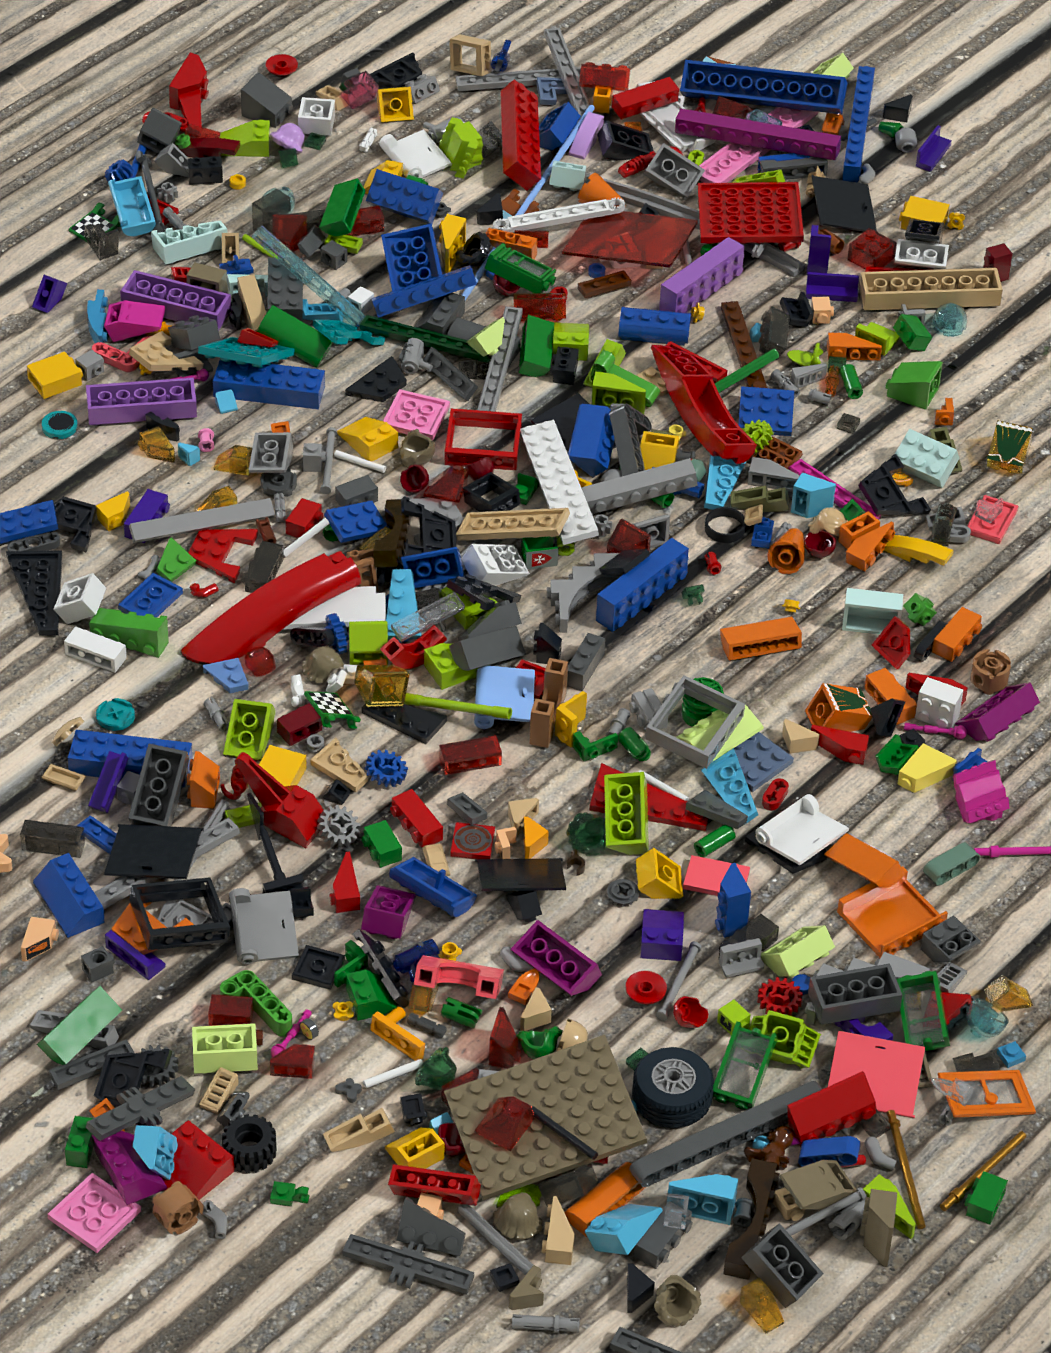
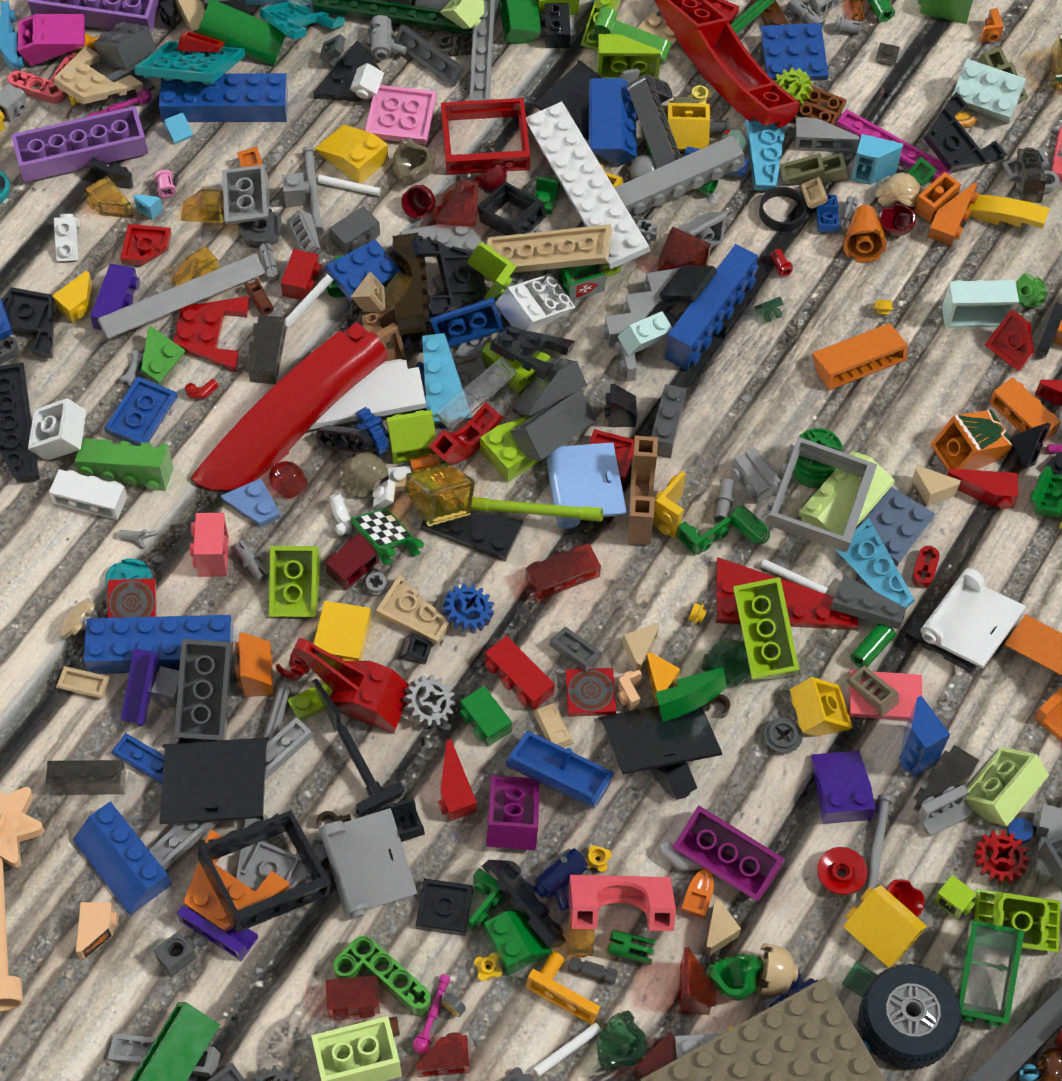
camera: 10 degrees left, 15 degrees up
none -> white bracket [54,214,80,262]
none -> tile [108,578,157,618]
none -> light grey bar [119,529,157,549]
none -> red plate [120,224,172,266]
none -> coral brick [190,513,229,577]
none -> light grey slope [287,210,320,253]
none -> dark grey bracket [319,34,346,69]
none -> white brick [350,63,384,99]
none -> tan slope [351,272,386,312]
none -> lime bracket [467,242,516,300]
none -> light aqua brick [618,311,672,355]
none -> green slope [655,667,727,722]
none -> yellow plate [688,603,707,625]
none -> yellow brick [843,885,927,968]
none -> dark tan slope [847,666,899,716]

